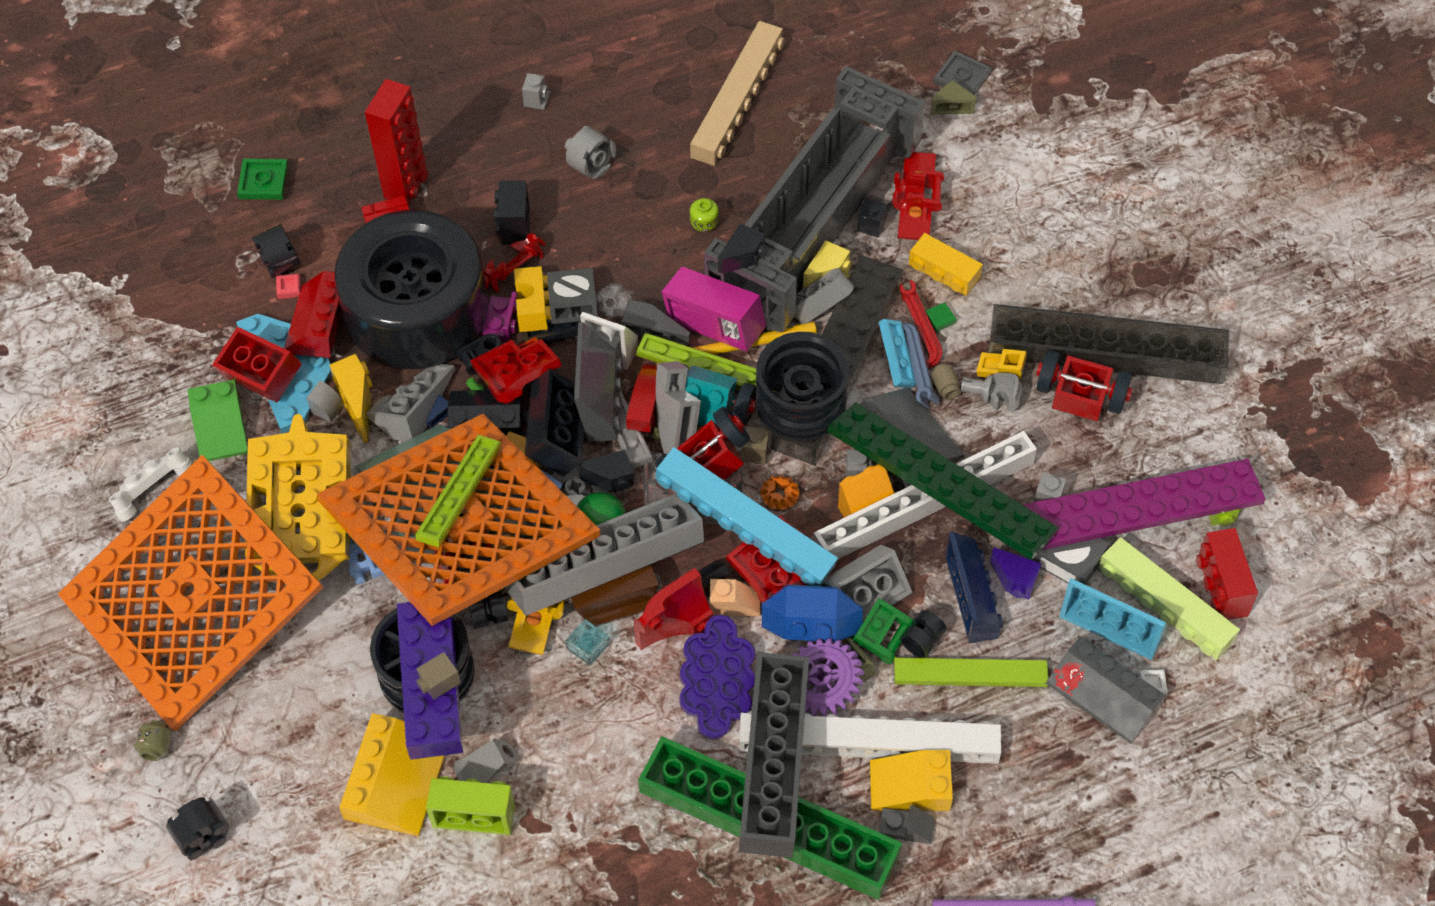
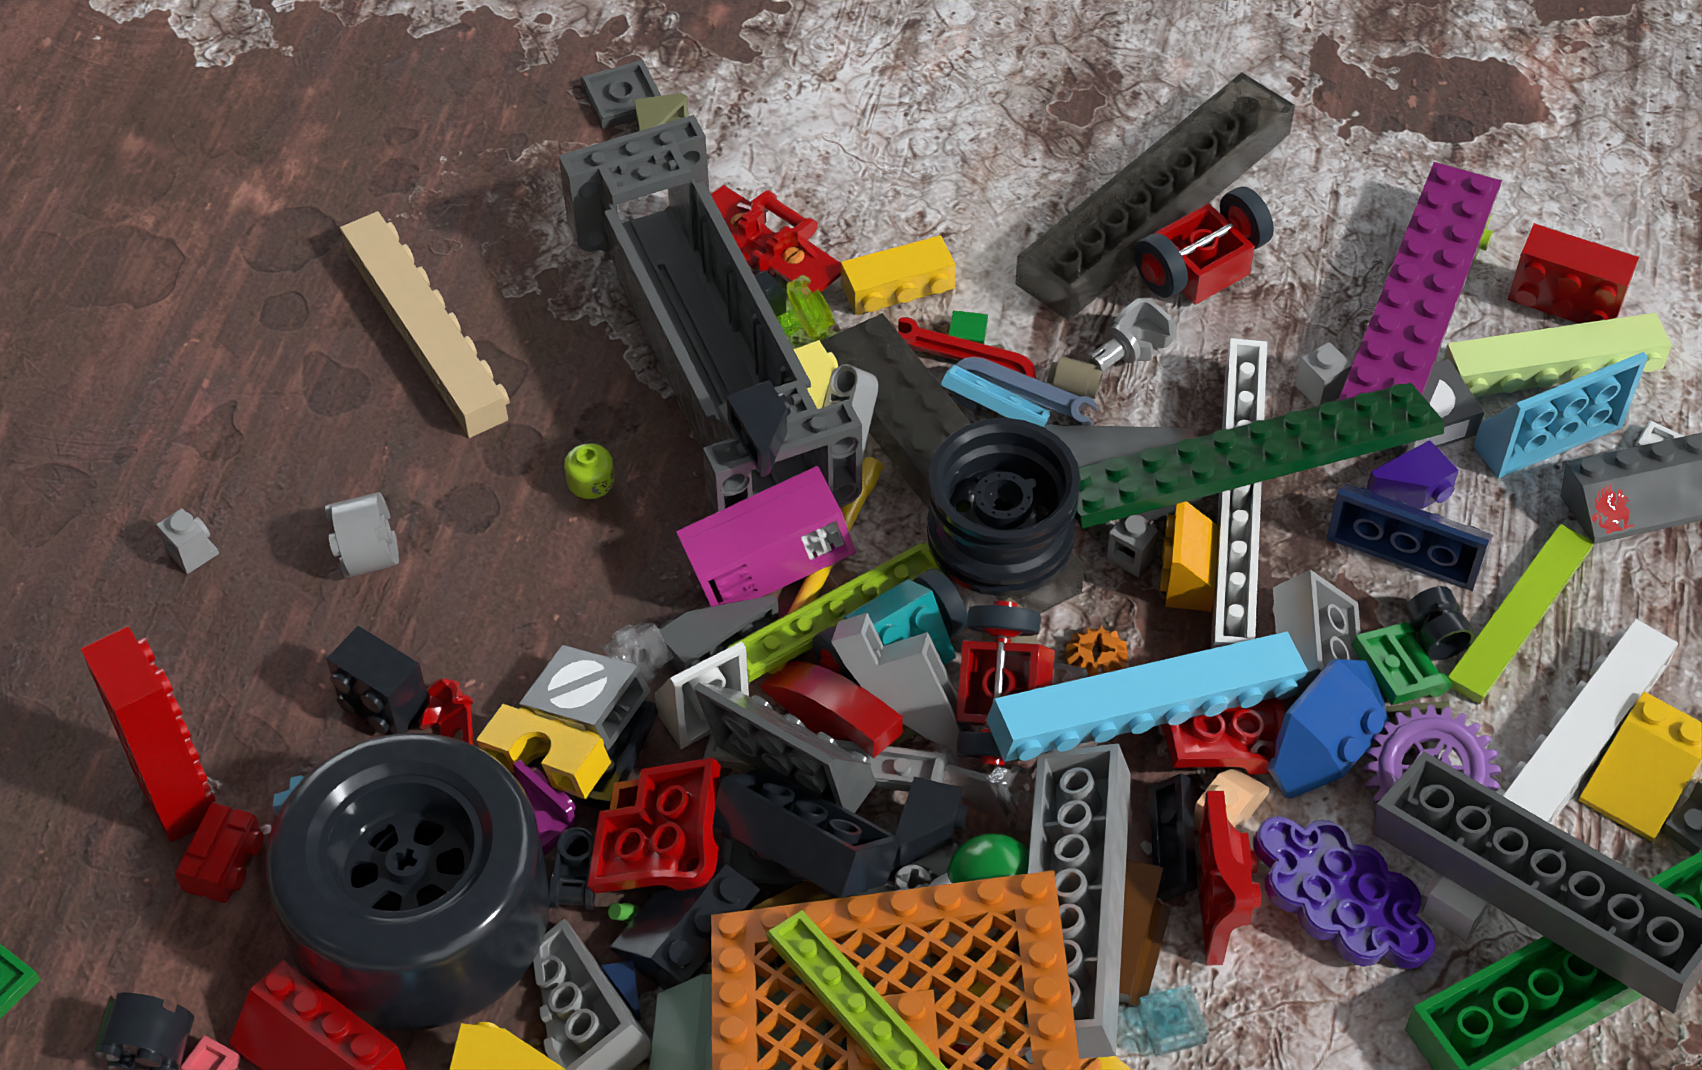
camera: 55 degrees left, 5 degrees down
yellow brick [976,349,1027,380] -> none
none -> clear neon green tile [776,275,837,345]

